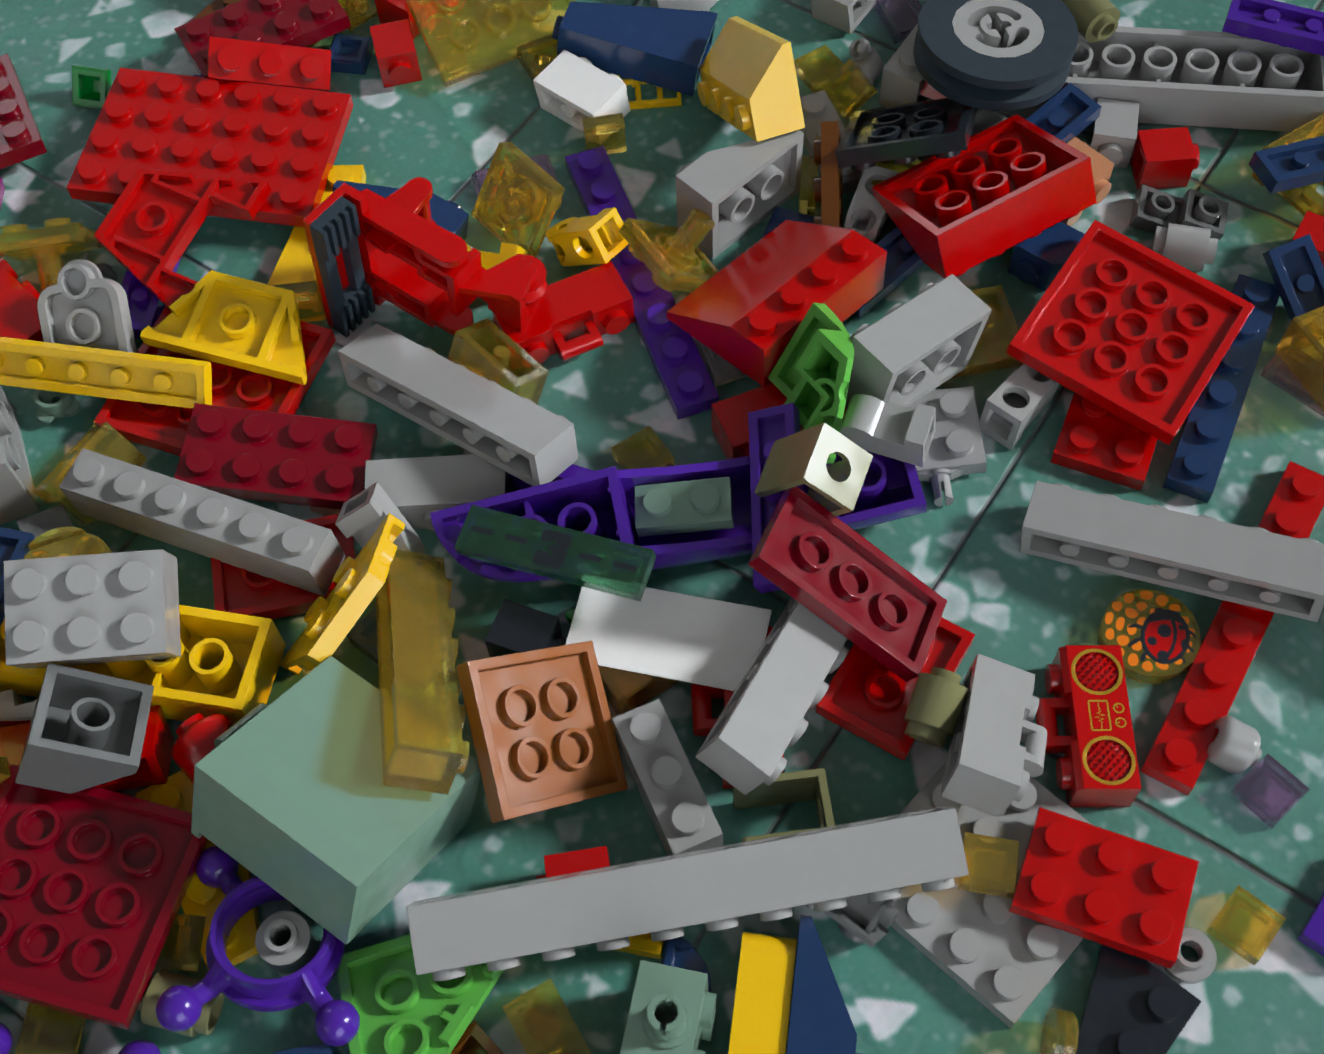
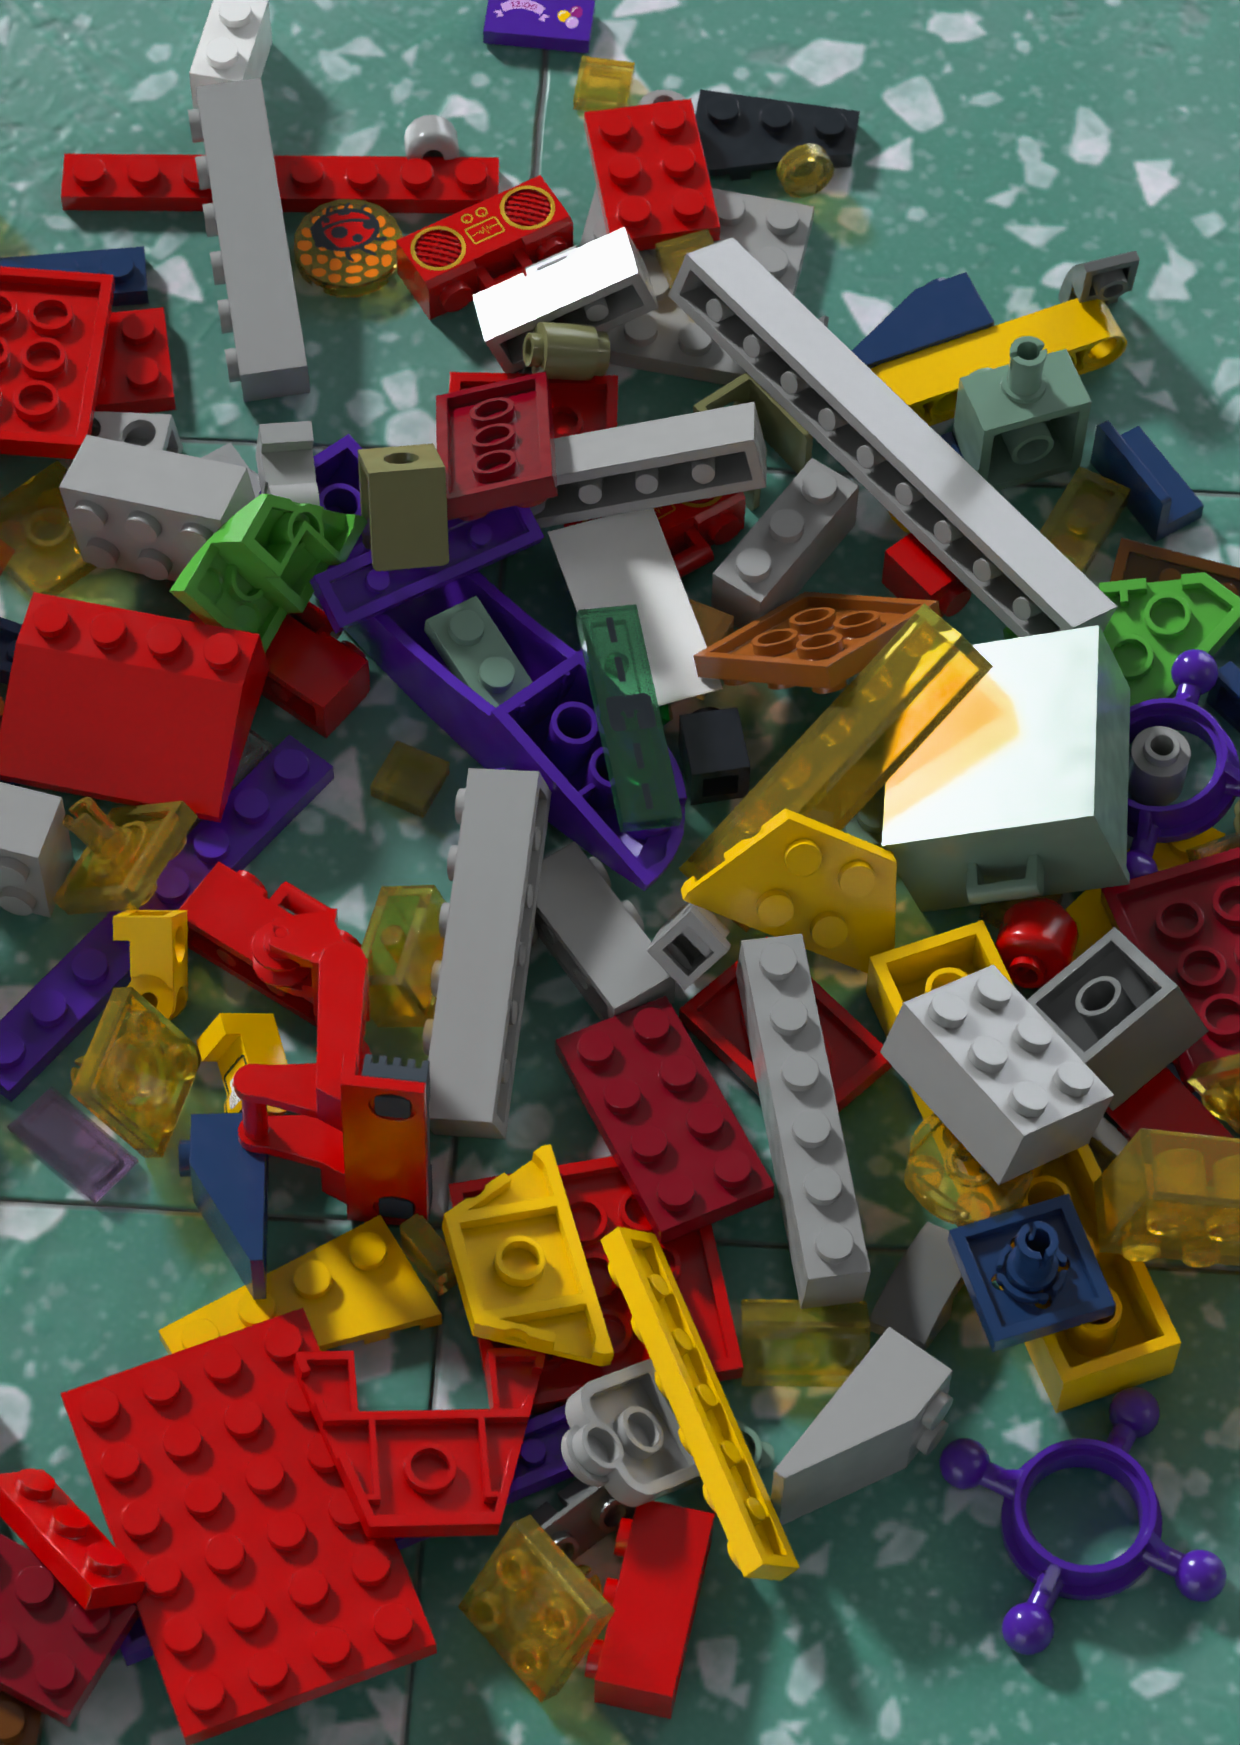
camera: 125 degrees left, 0 degrees up
clear purple tile [1230,754,1310,829] -> none

